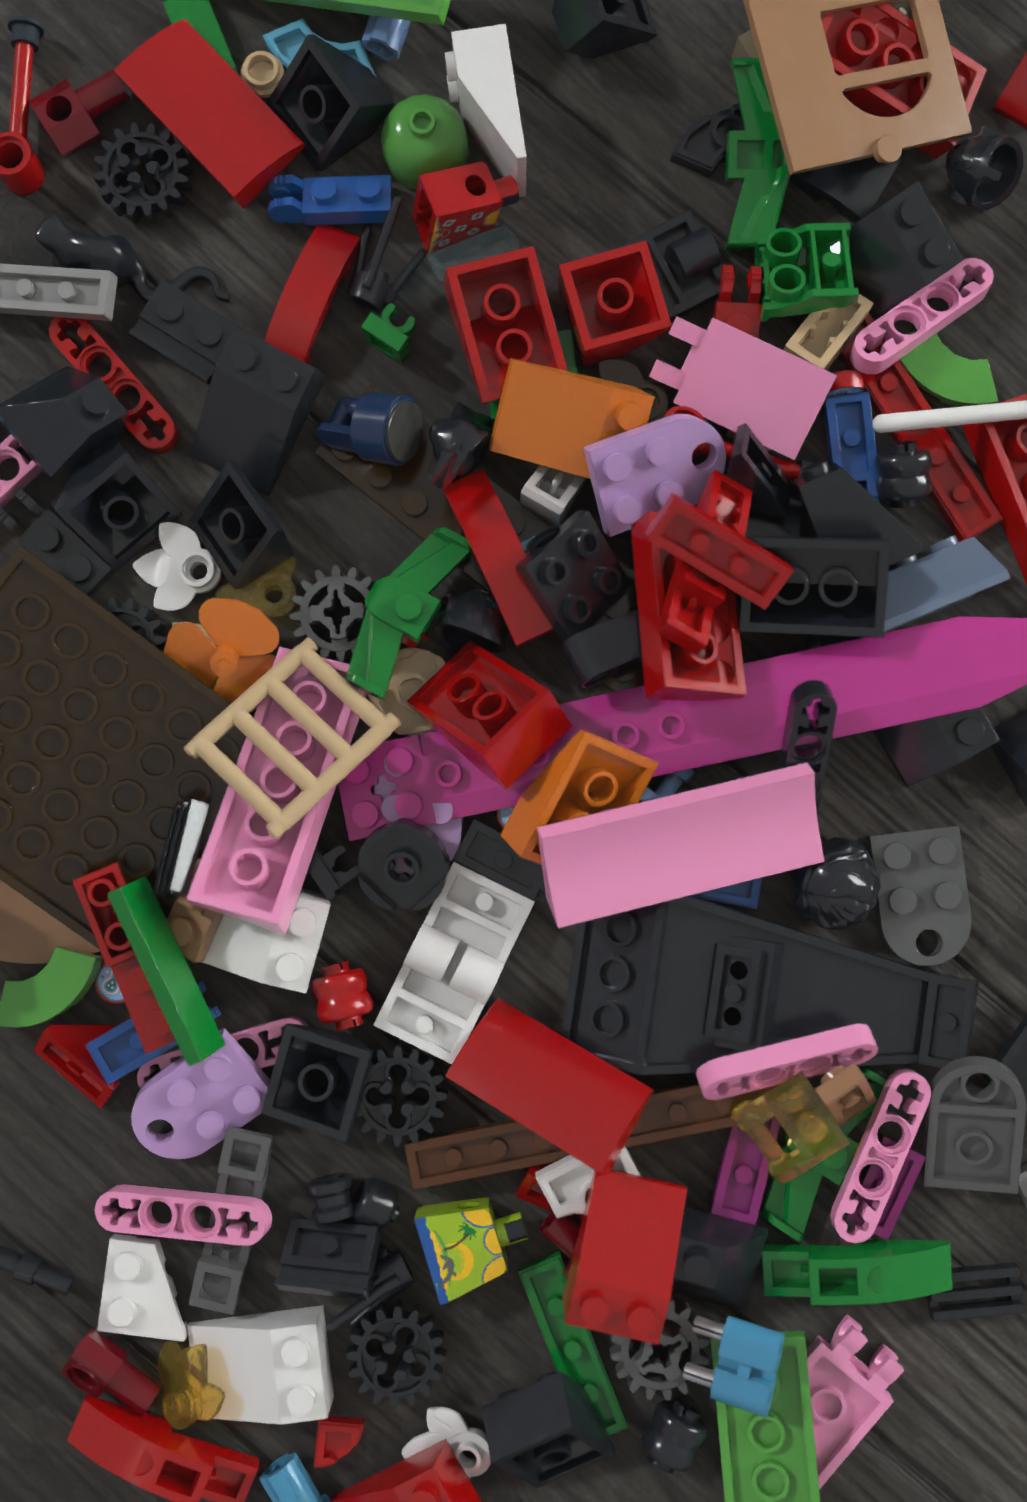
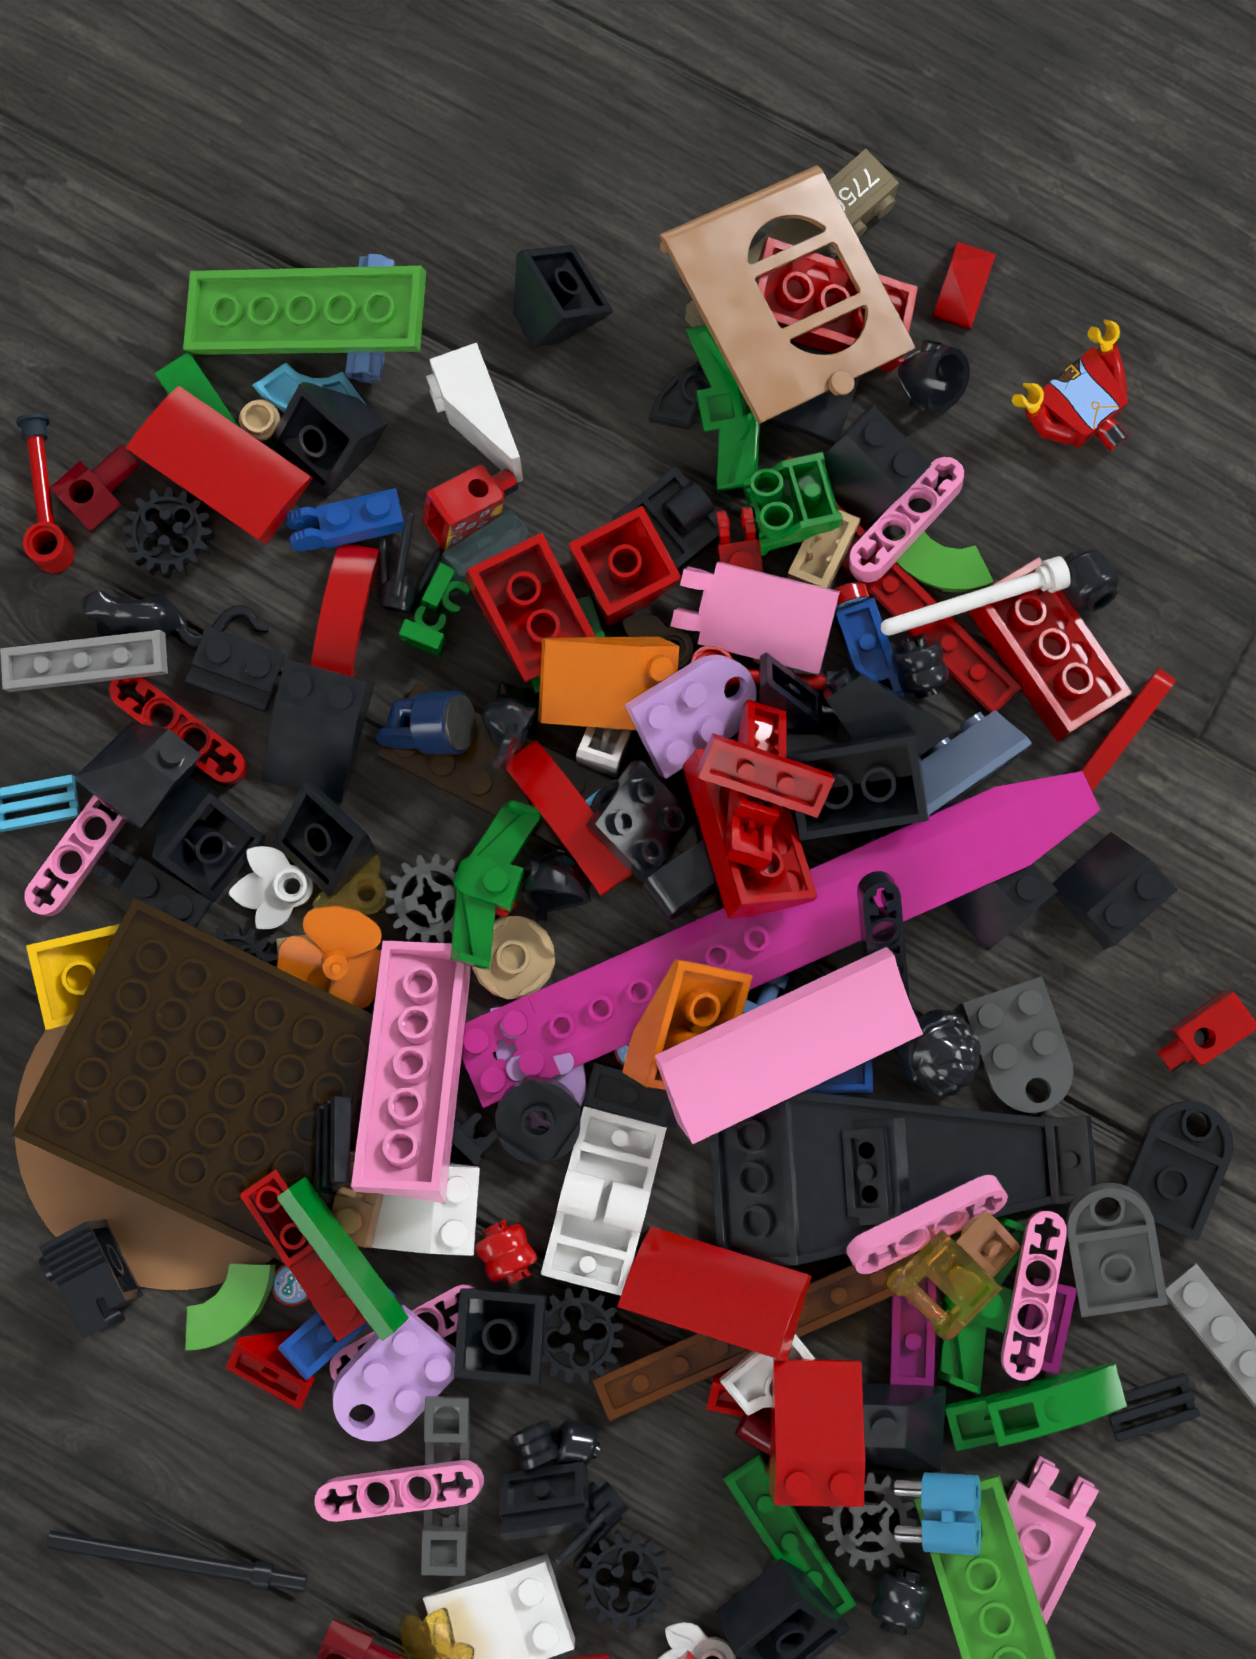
camera: 15 degrees left, 5 degrees down
white wing [97,1234,188,1342] -> none
tan bar [183,637,401,839] -> none
bright green cylinder [381,94,469,190] -> none
red slope [406,641,572,790] -> none
torso [414,1197,529,1305] -> none
none -> green tile [421,563,470,615]

